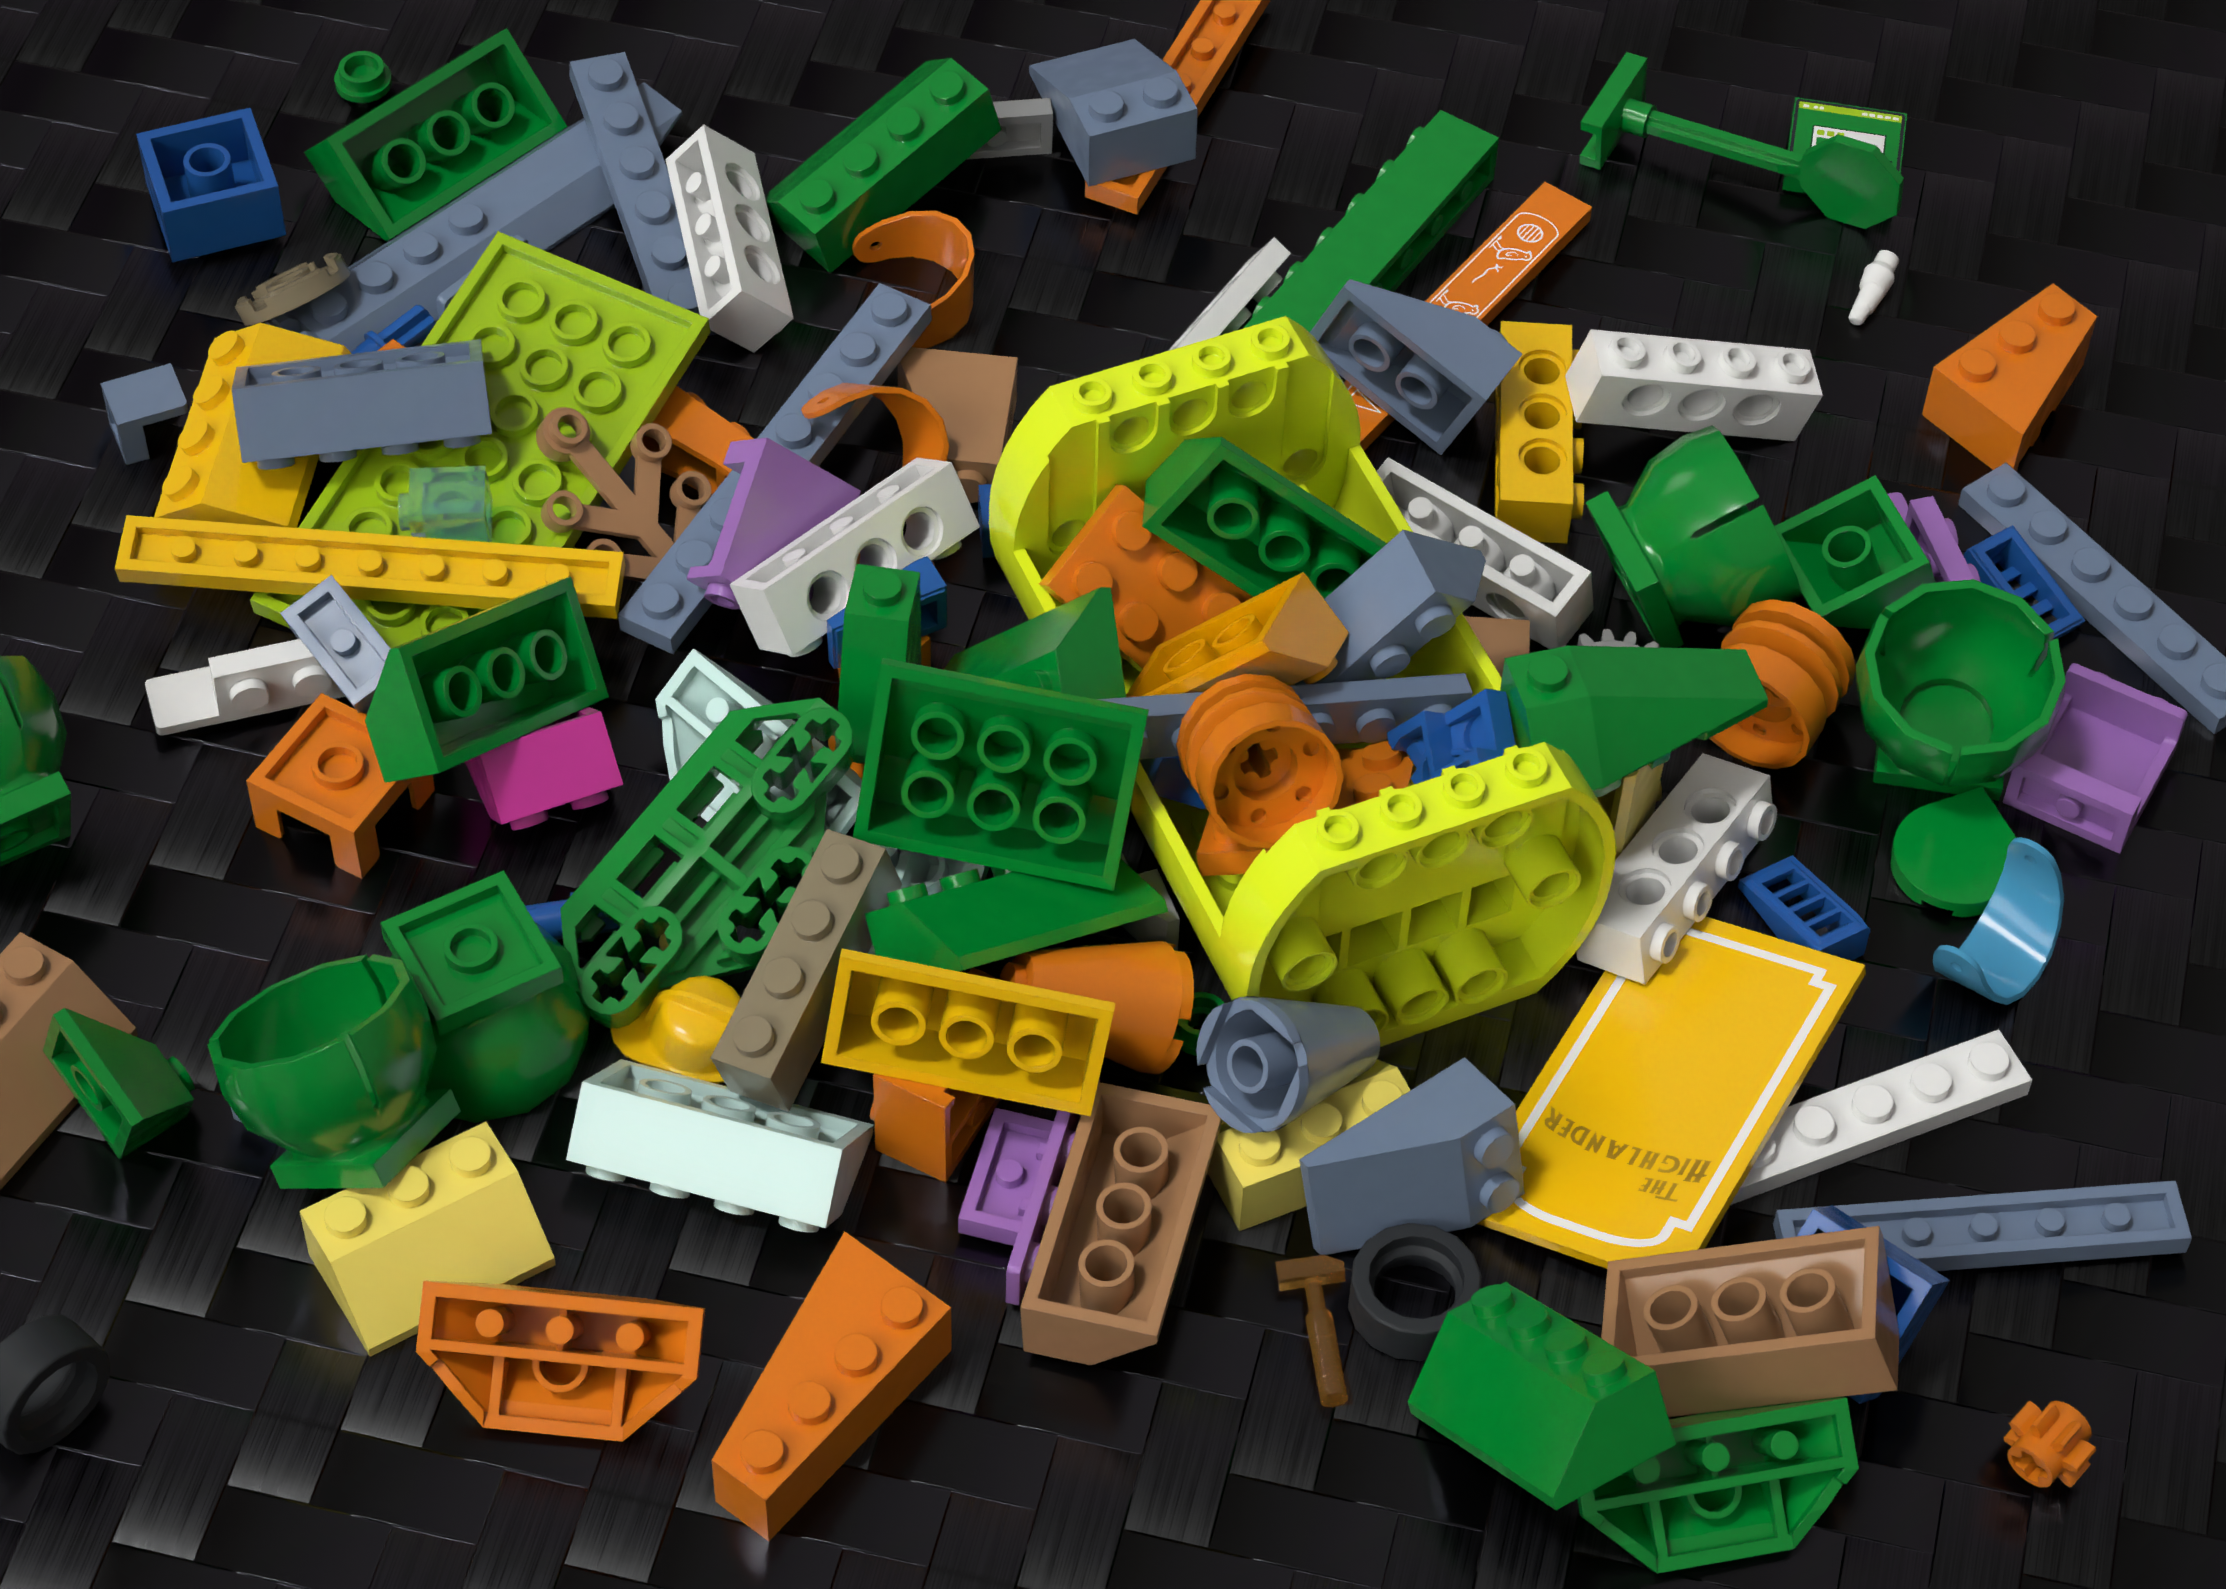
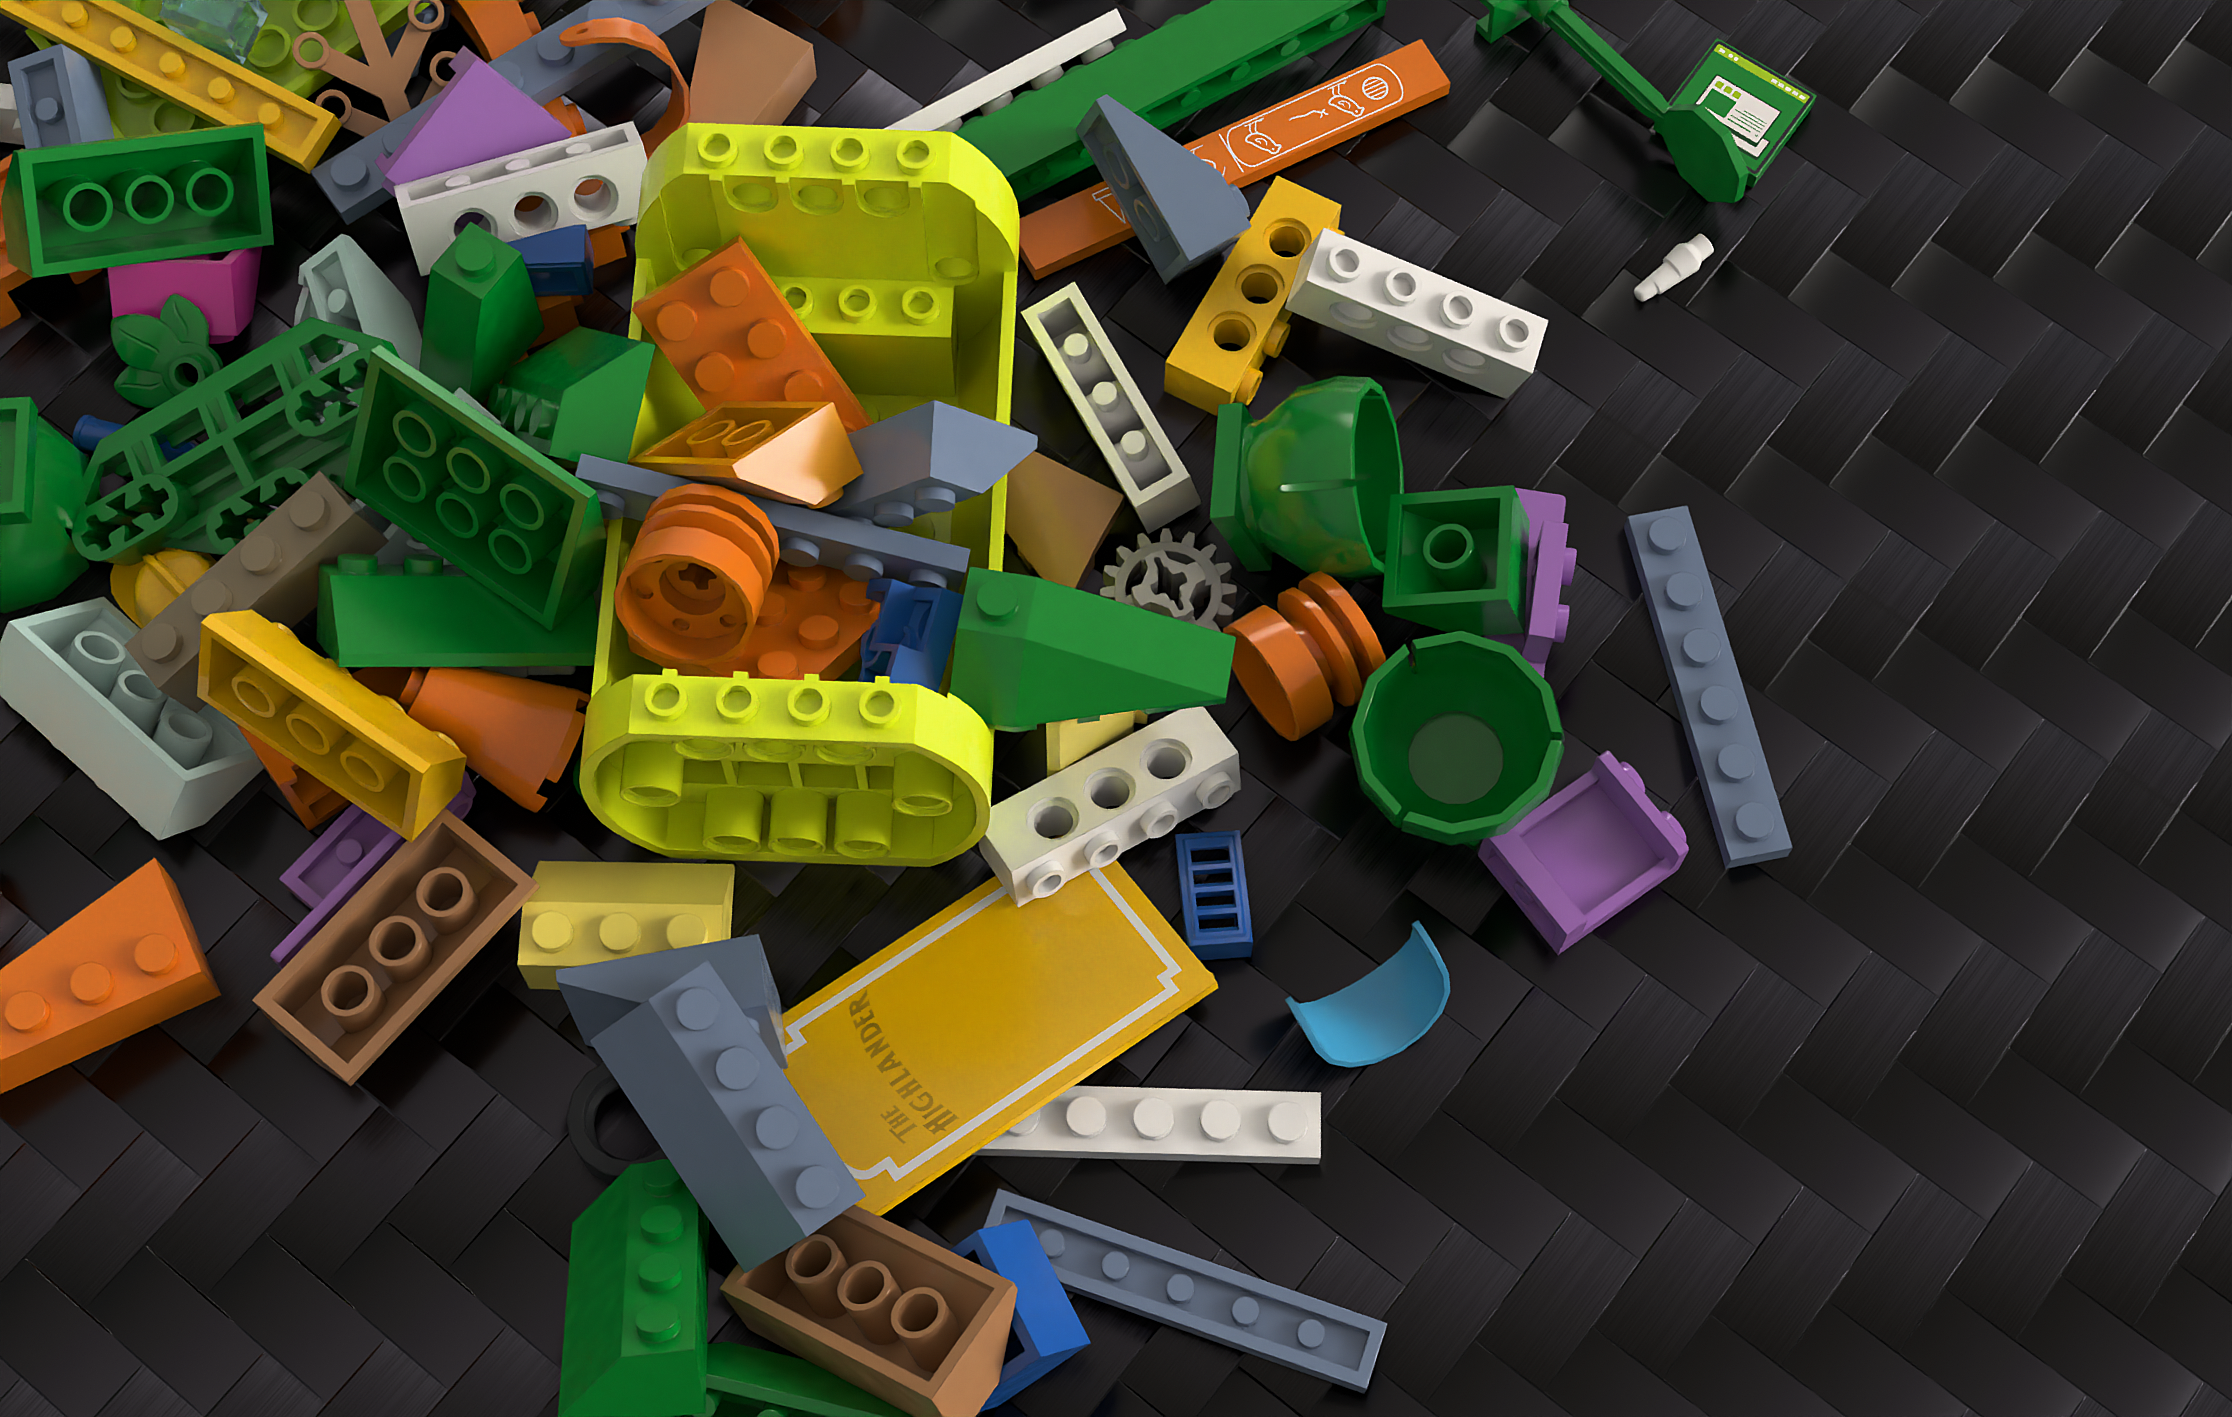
camera: 25 degrees right, 15 degrees up
green slope [1142,437,1387,599] -> none
sand blue cone [1196,996,1380,1133] -> none
clear orange piece [1275,1255,1348,1407] -> none
green tile [1890,786,2016,917] -> none
orange wedge [1922,283,2097,472] -> none
blue slope [1963,525,2085,640] -> none
none -> green plate [110,293,224,408]
none -> sand blue slope [590,960,866,1273]

